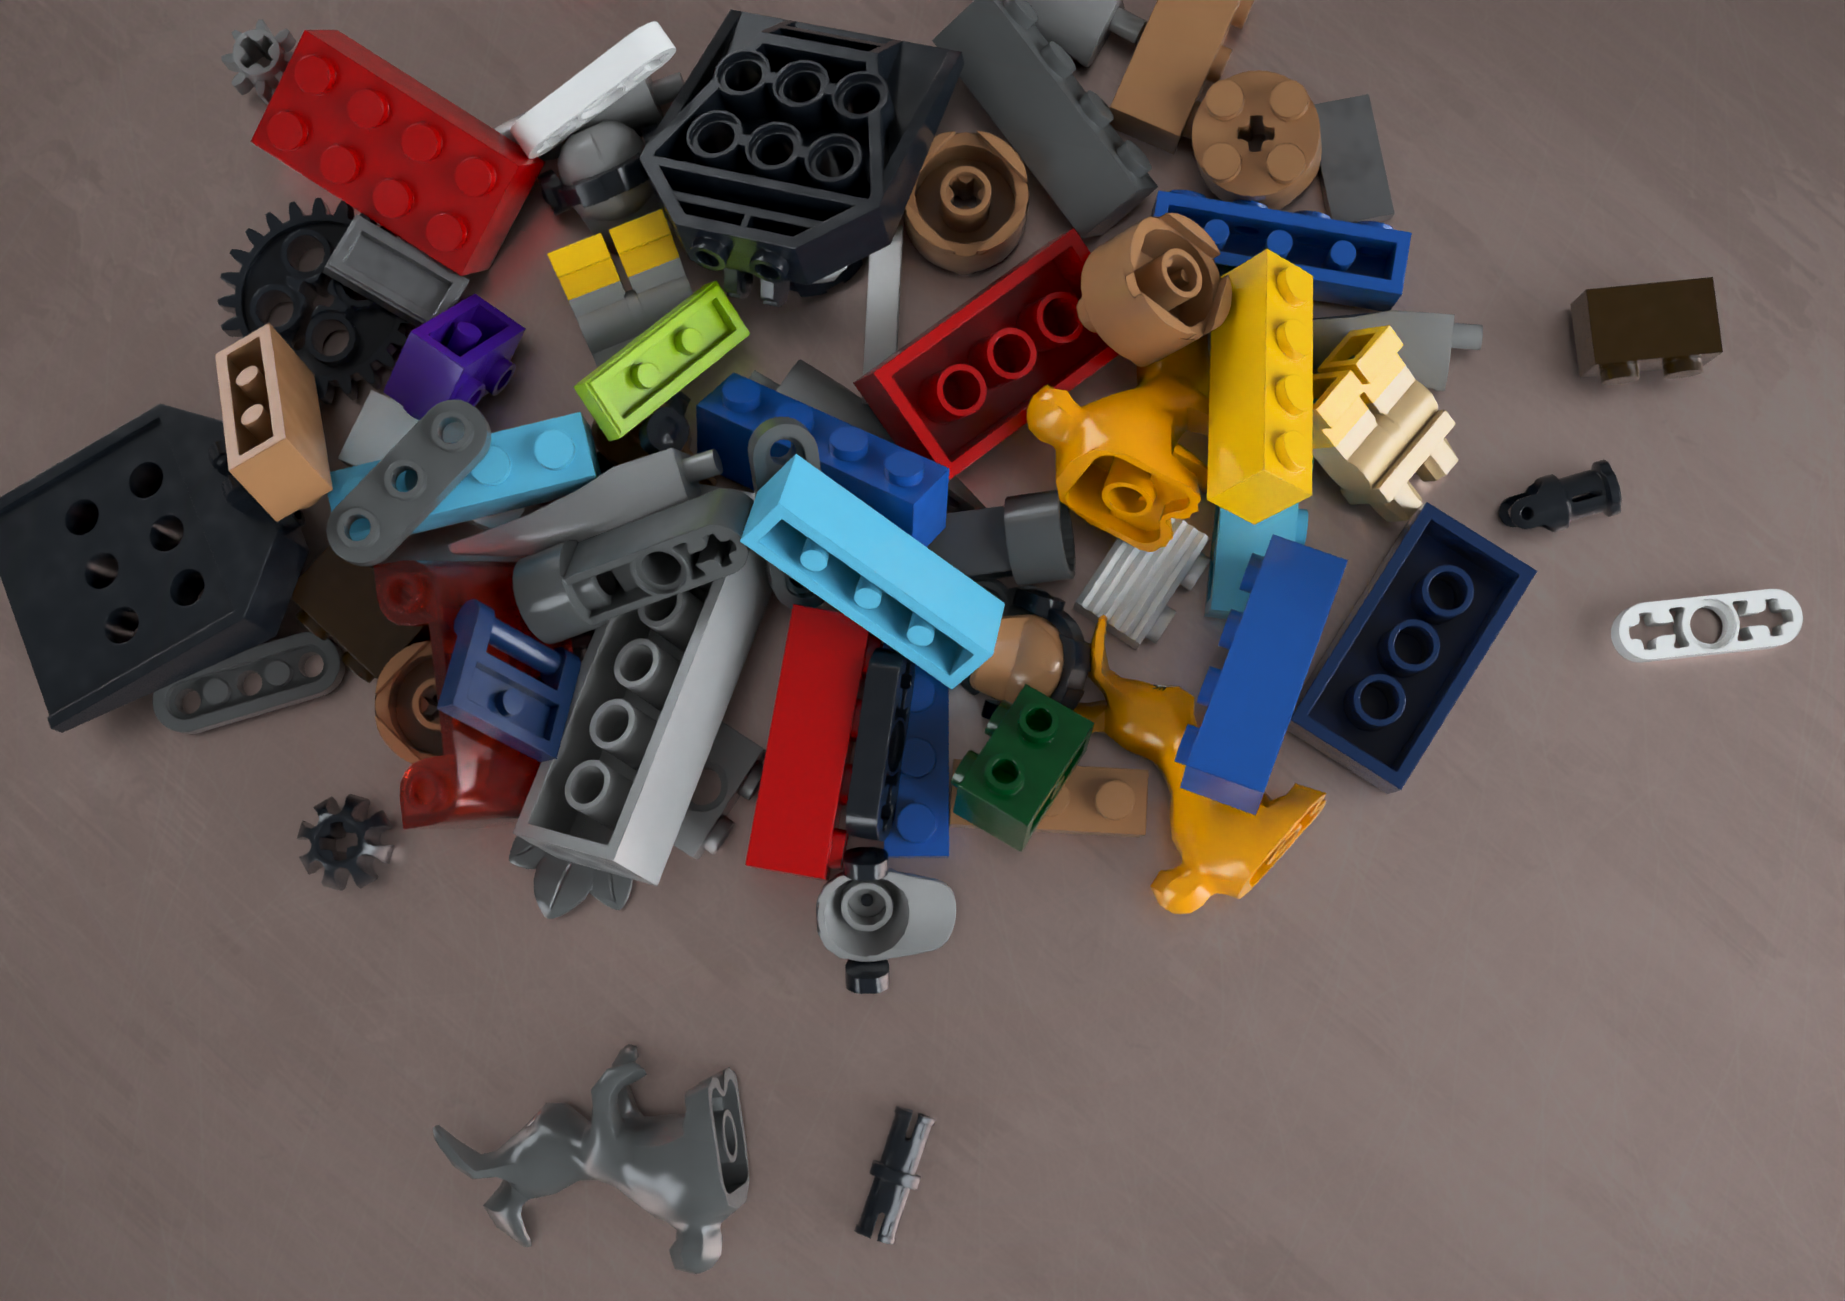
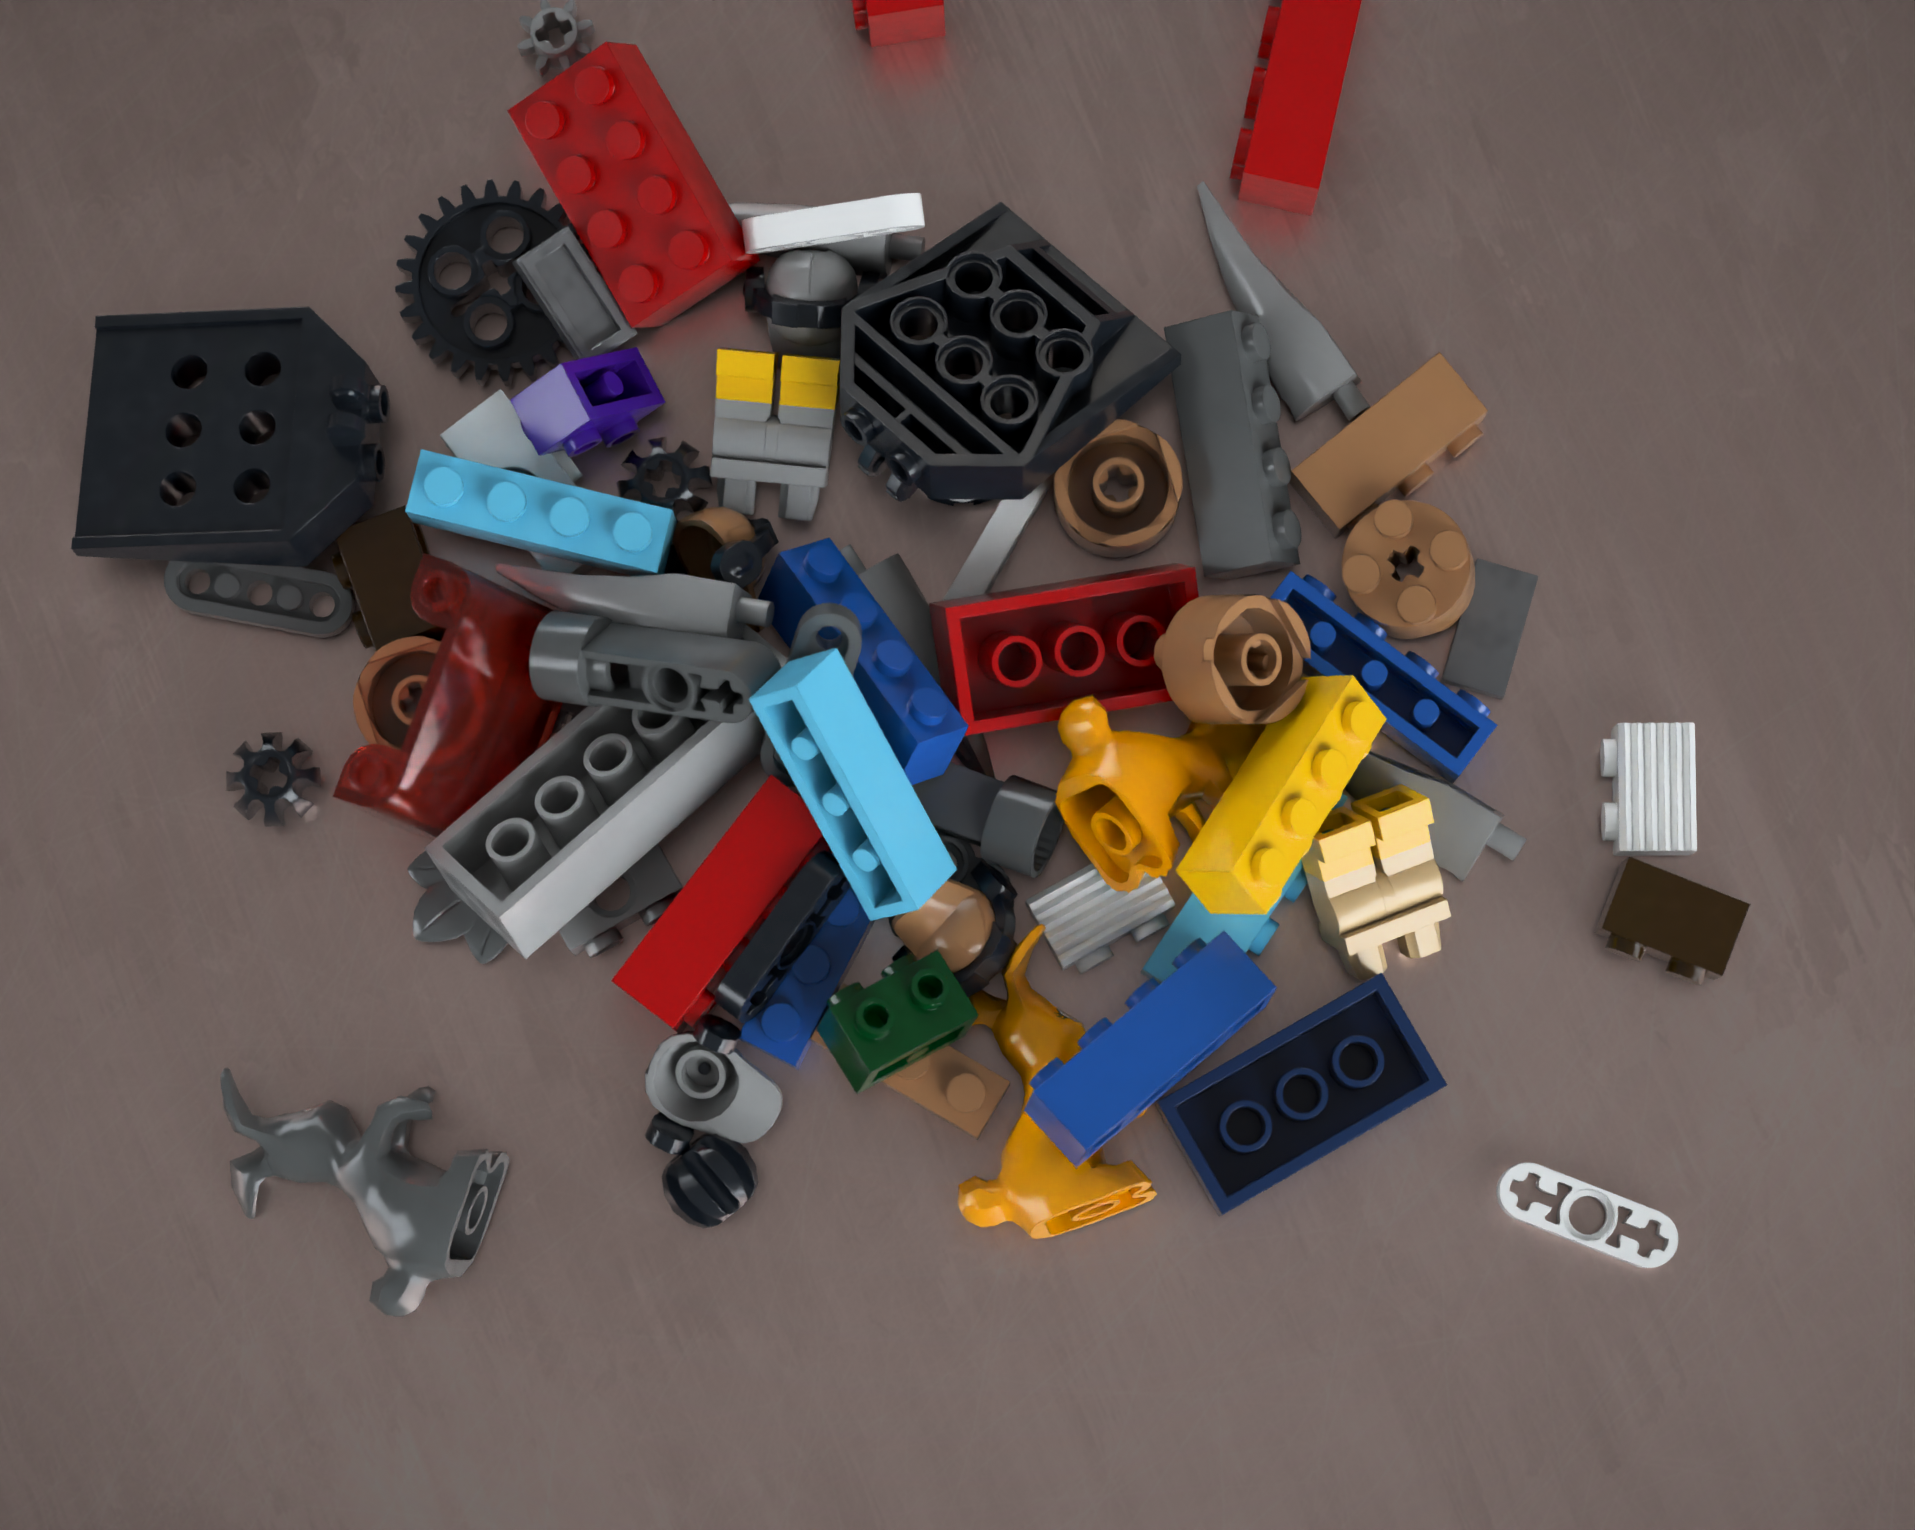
camera: 30 degrees right, 0 degrees up
medium nougat brick [215,323,333,522] -> none
dark grey plate [326,400,491,566] -> none
dark blue plate [437,599,581,762] -> none
lime tile [573,280,750,441] -> none
black pin [854,1106,936,1245] -> none
black piece [1498,460,1622,532] -> none
none -> black piece [617,437,712,523]
none -> black piece [662,1133,758,1228]
none -> white brick [1600,722,1697,856]

